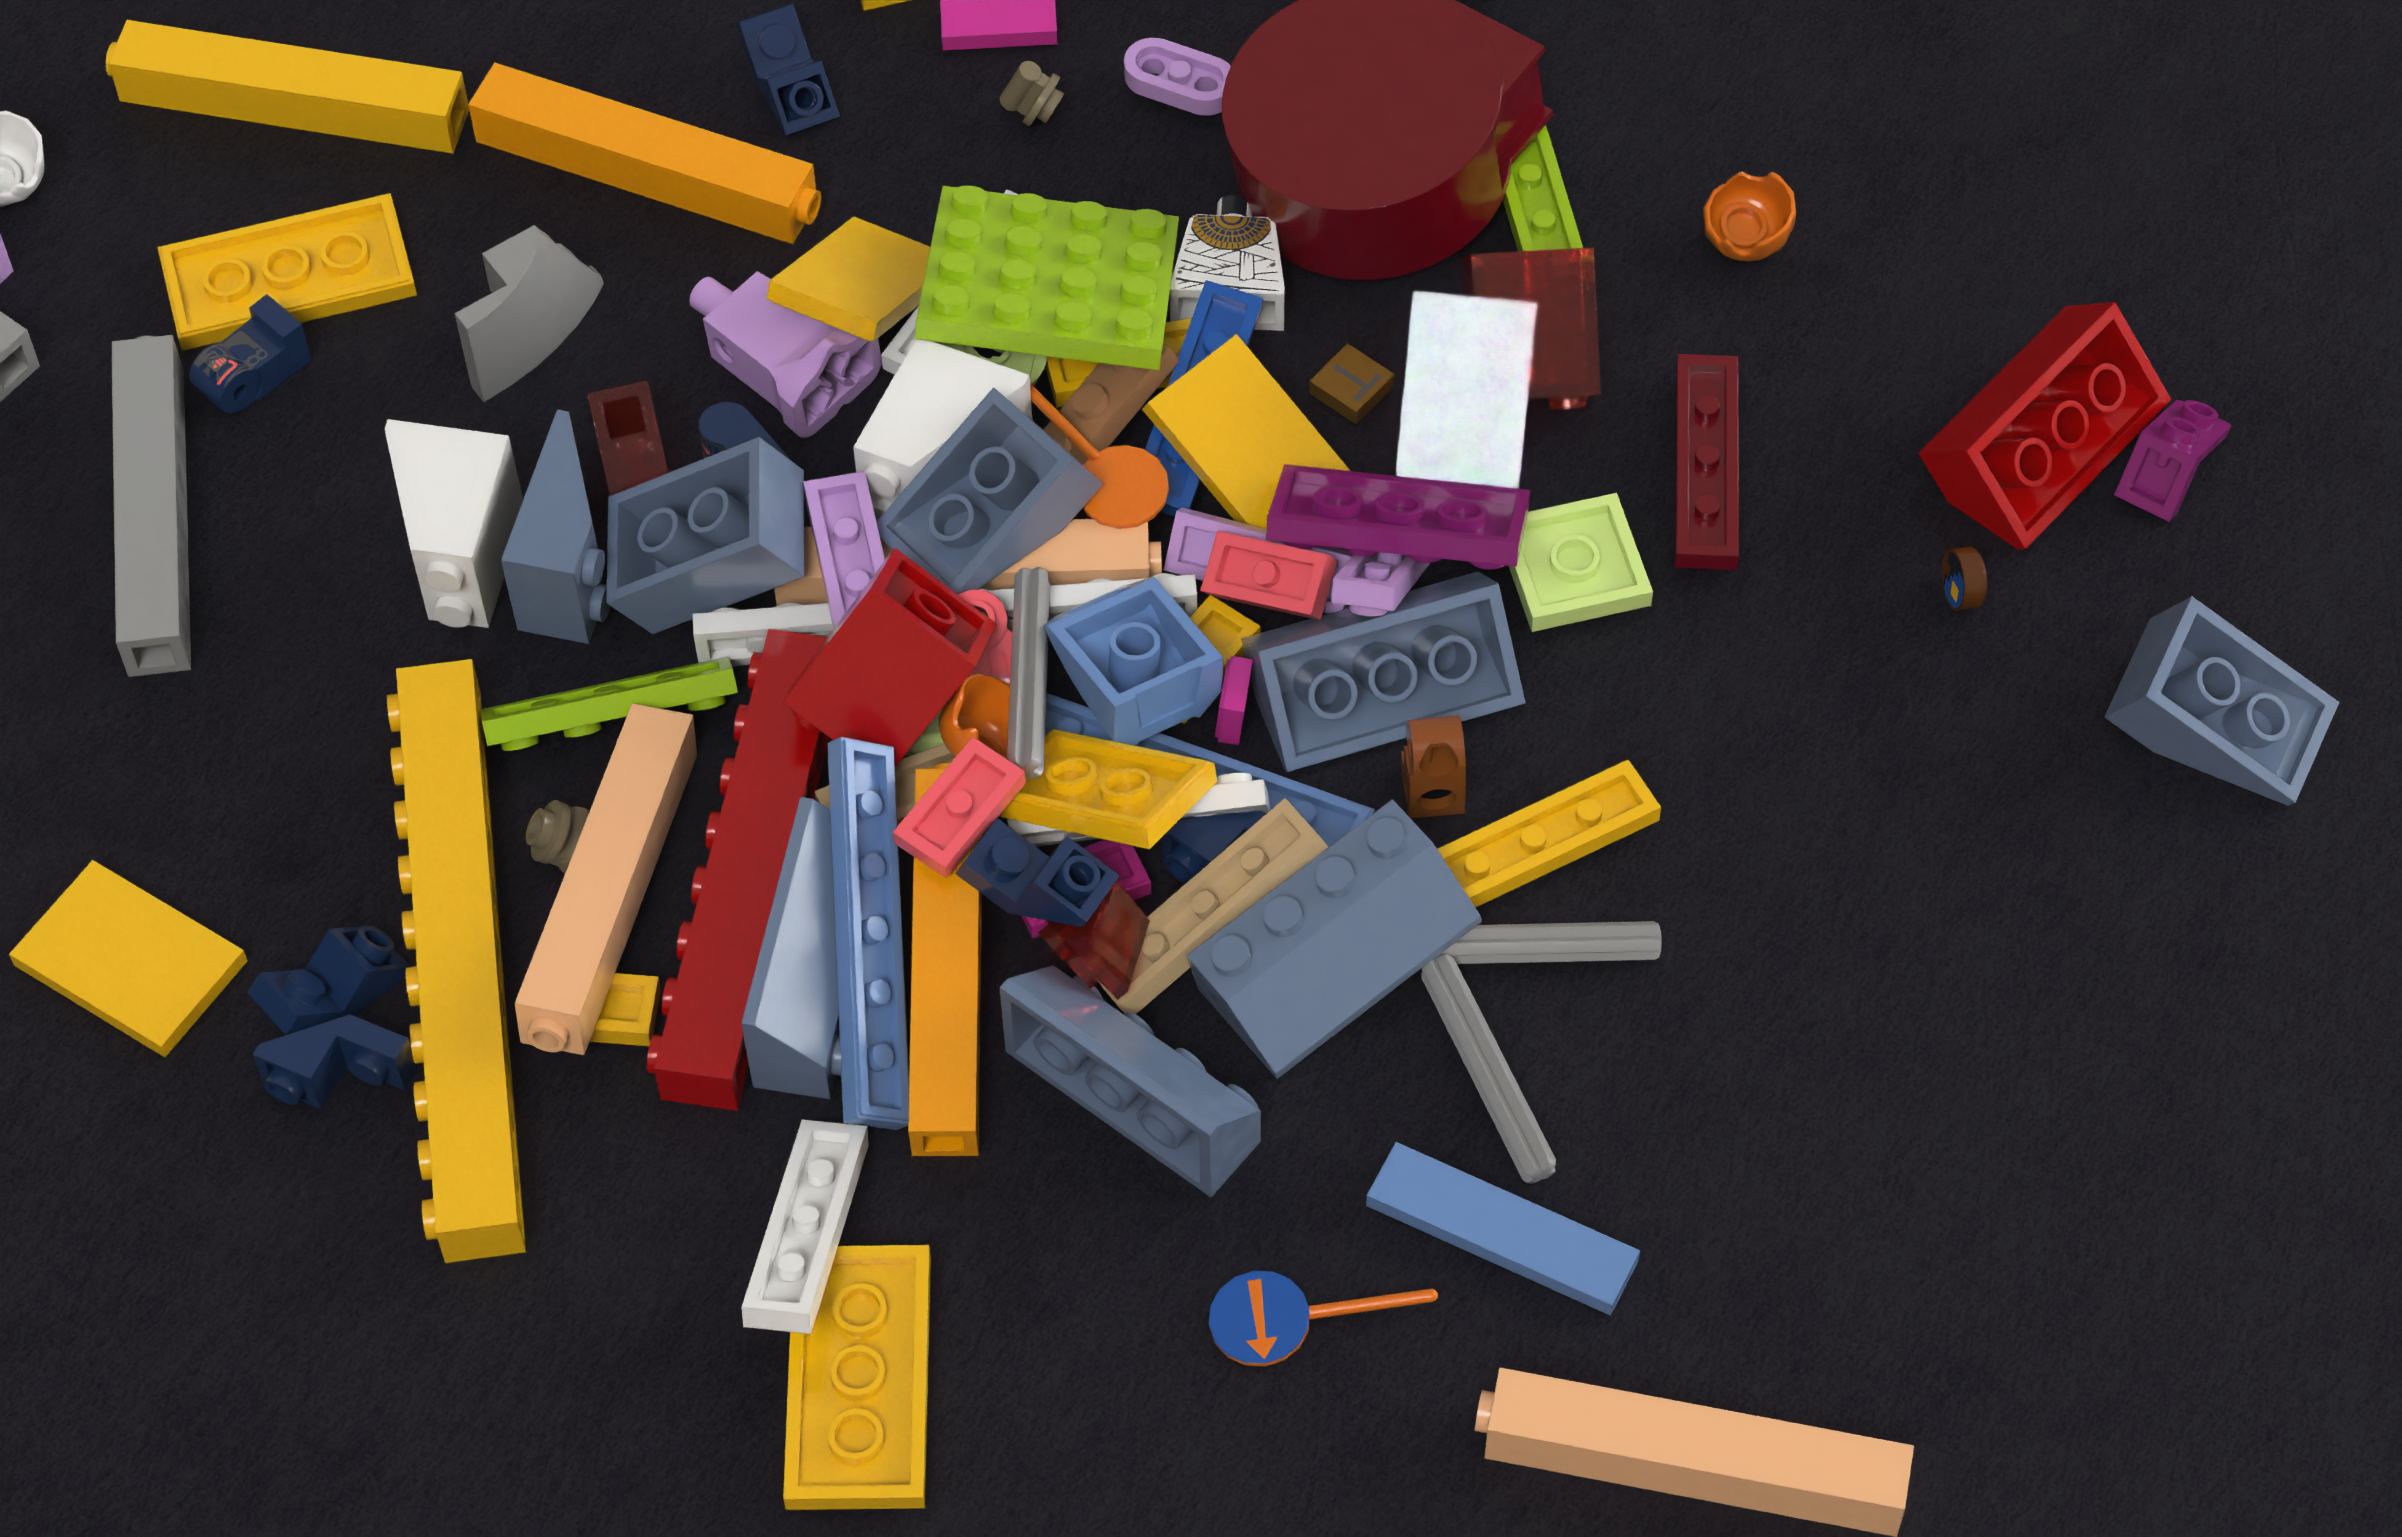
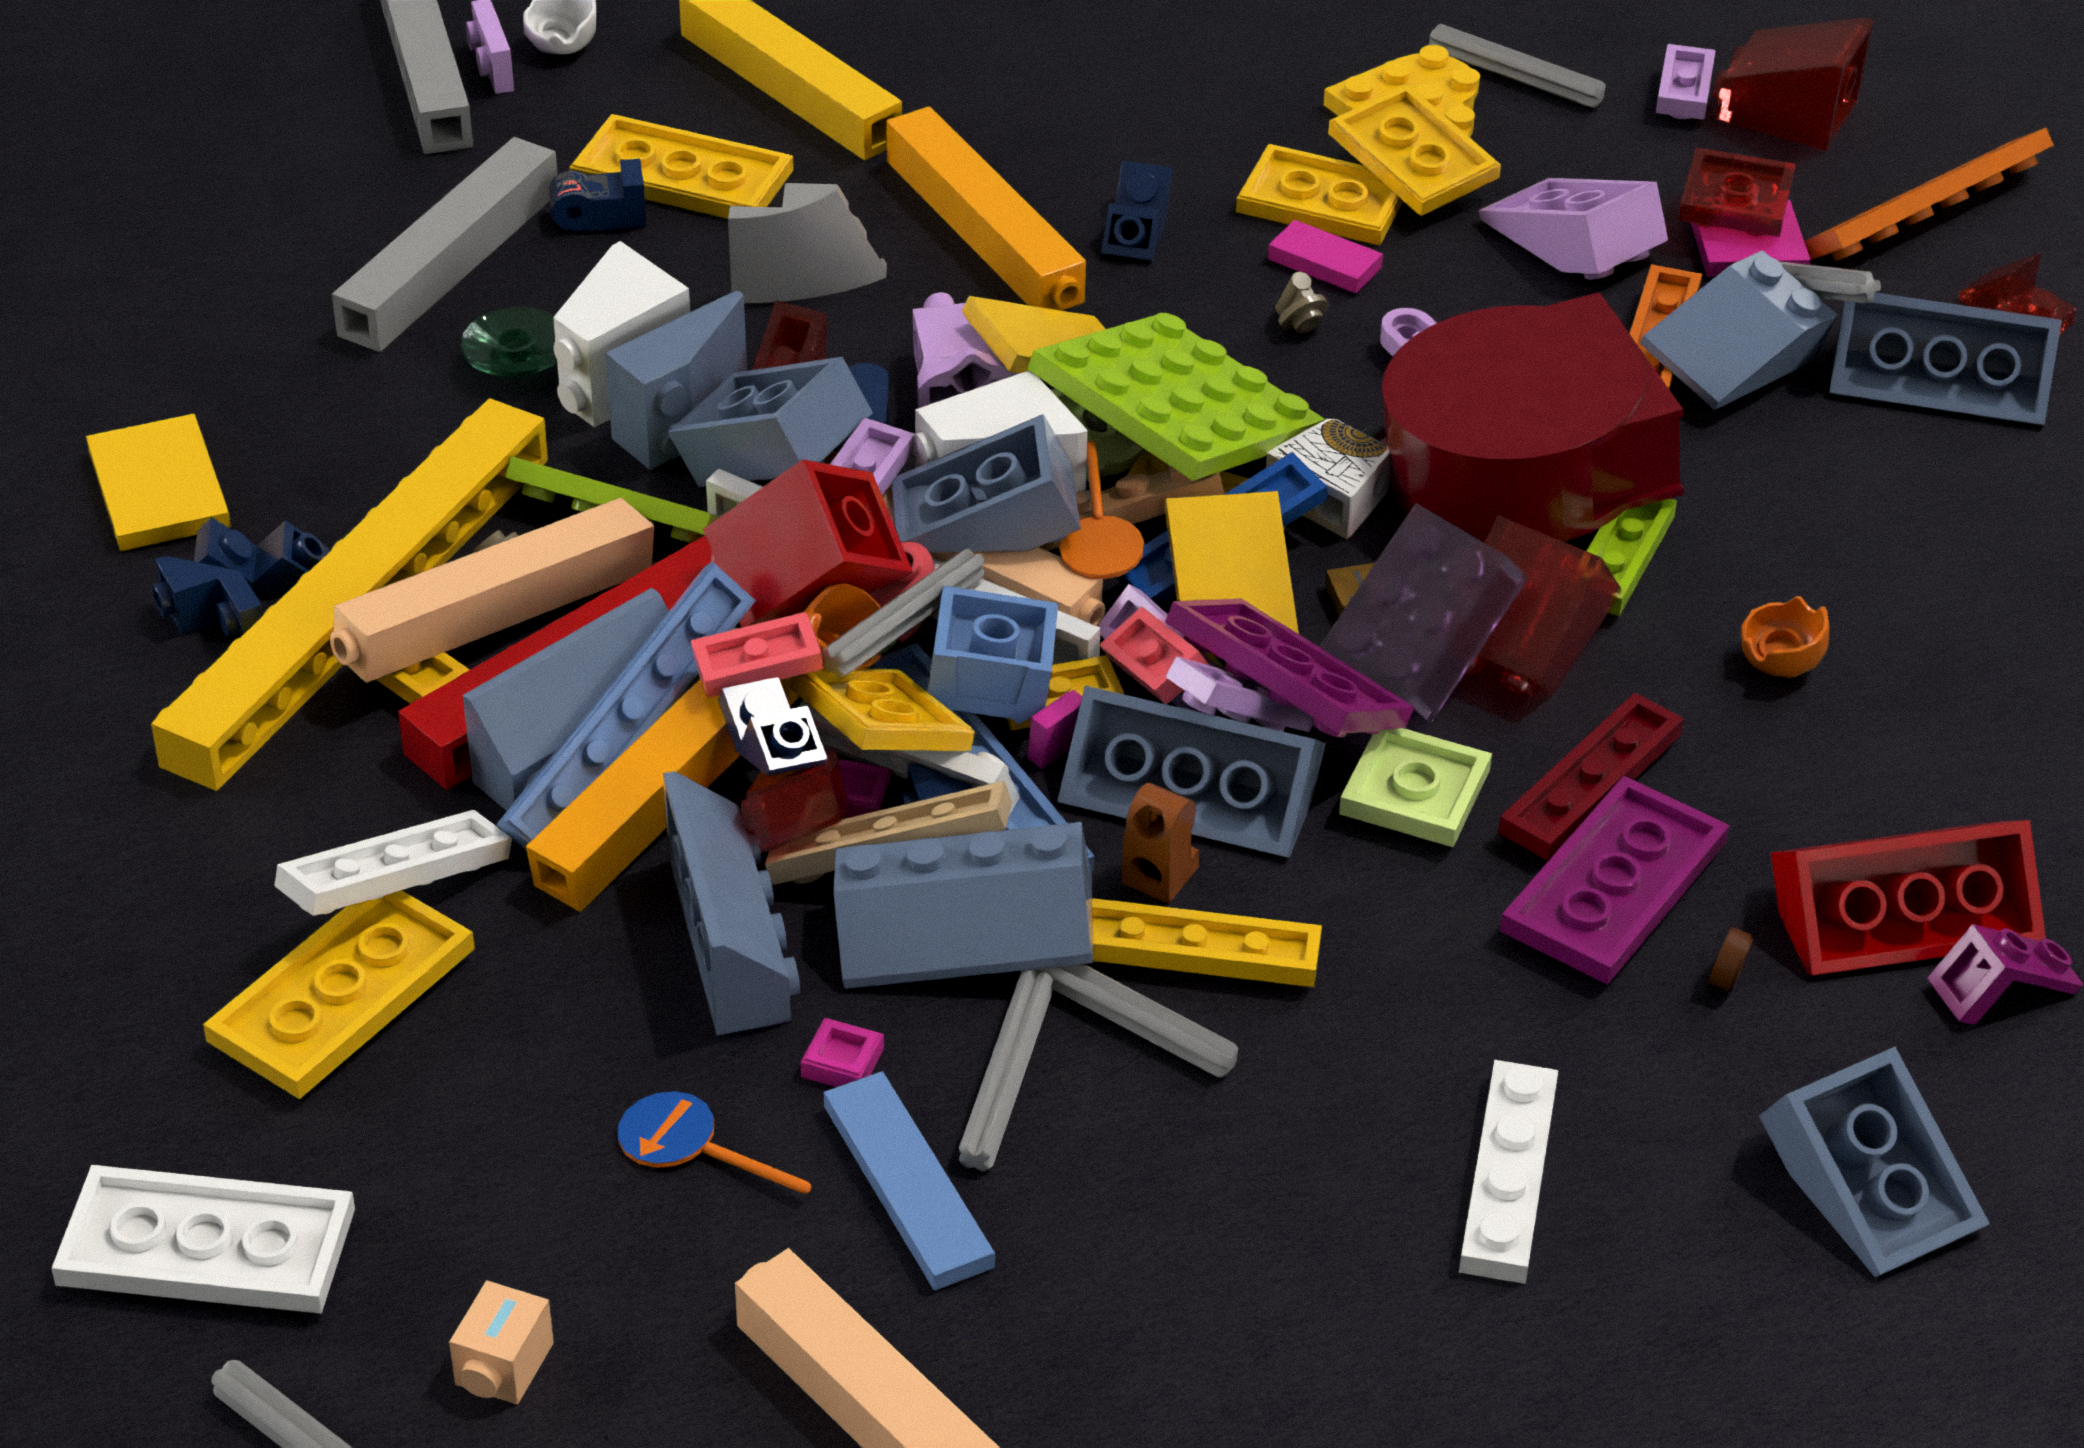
camera: 35 degrees right, 15 degrees down
none -> clear green dish [461,307,557,377]
none -> dark pink tile [801,1018,884,1087]
none -> white plate [1459,1060,1558,1284]
none -> magenta plate [1500,776,1730,985]

